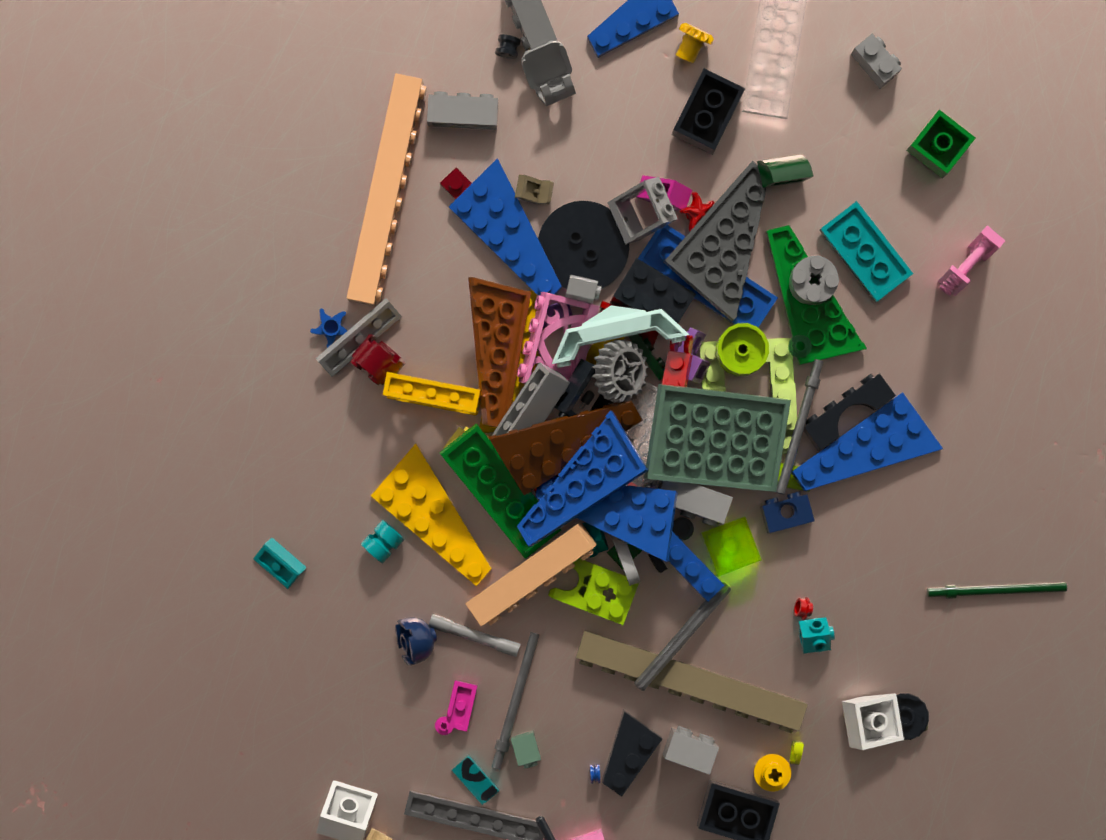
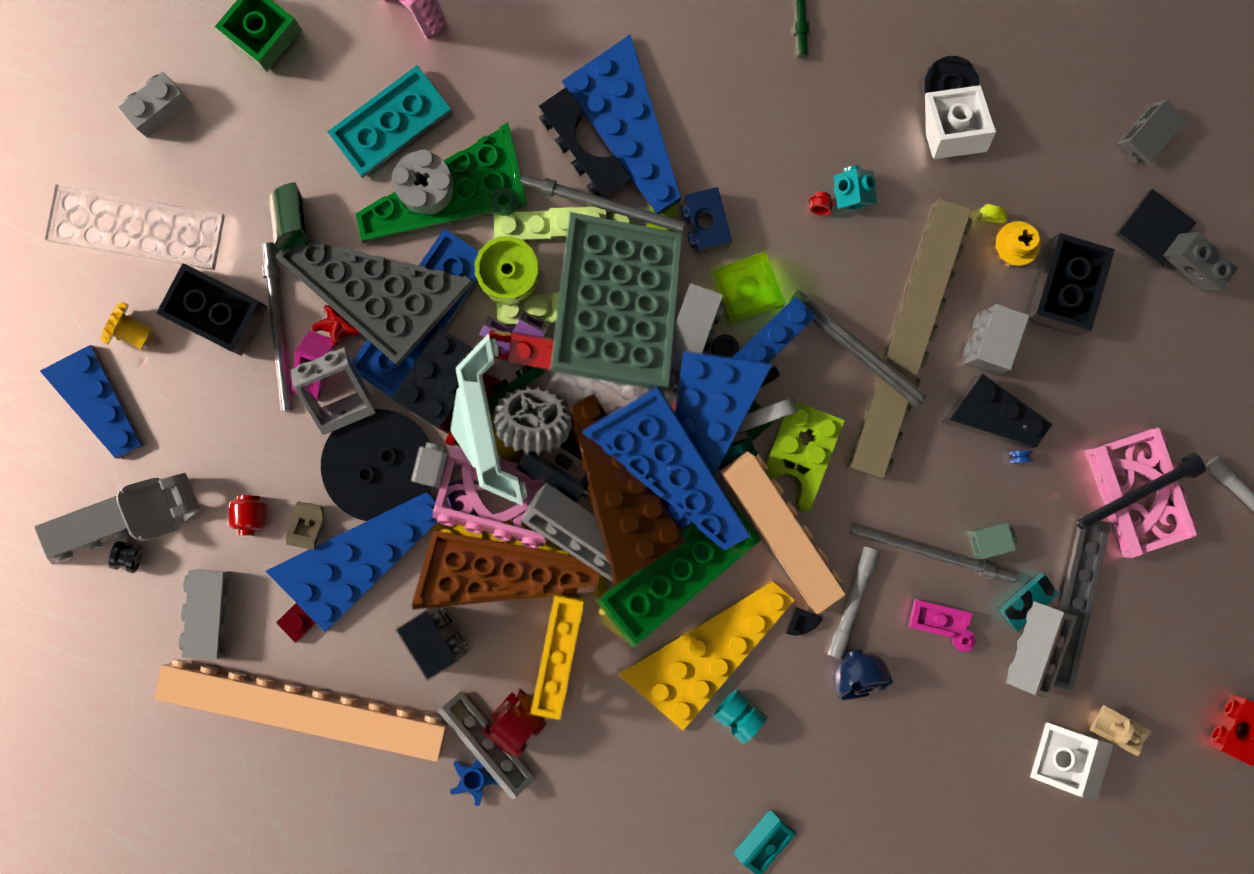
camera: 90 degrees left, 0 degrees up
none -> red head [228,495,267,536]
none -> flat silver bar [262,243,293,412]
none -> black brick [396,607,468,681]
none -> black tile [785,606,823,636]
none -> light grey brick [1006,601,1078,698]

